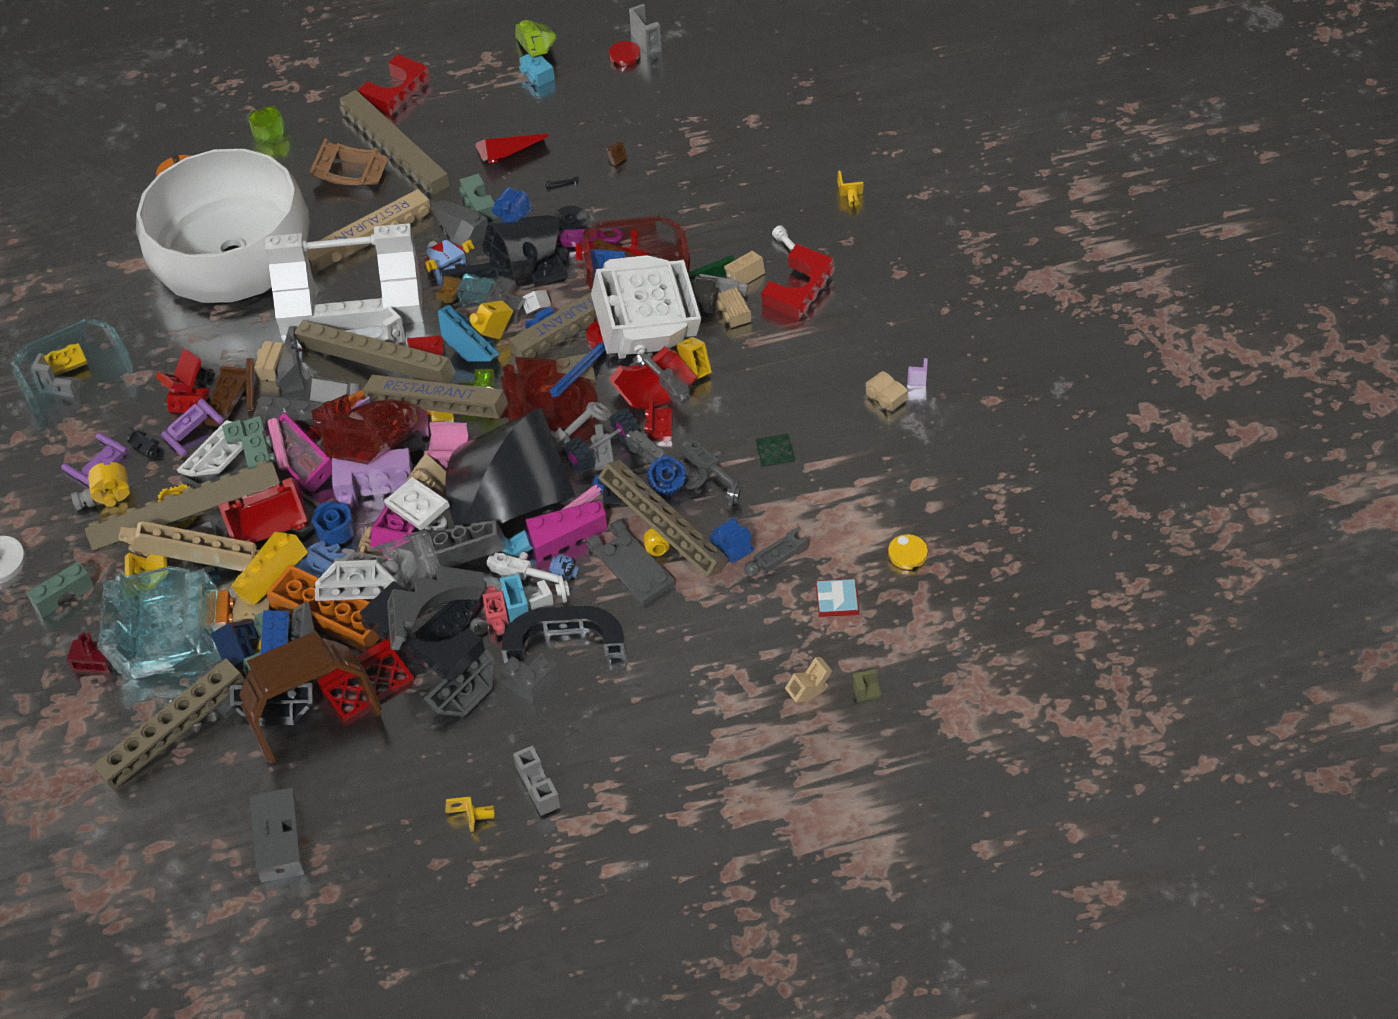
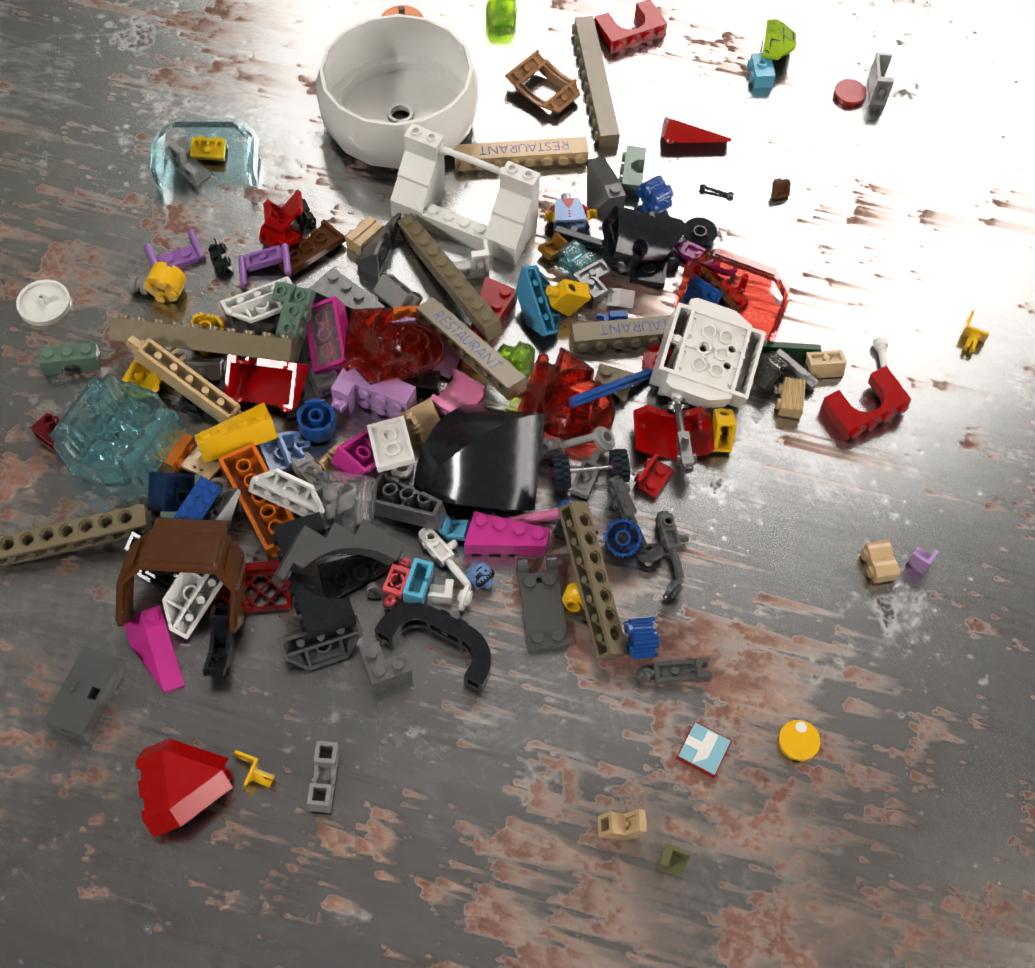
camera: 25 degrees right, 10 degrees up
reddish brown bar [246,358,254,411] -> none
bright pink axle [267,418,289,471] -> none
clear green window [755,434,795,465] -> none
none -> dark pink wedge [125,605,185,693]
none -> red panel [135,738,233,837]
none -> white wedge [162,572,223,639]
none -> black arch [203,605,234,677]
none -> clear brick [314,370,338,399]

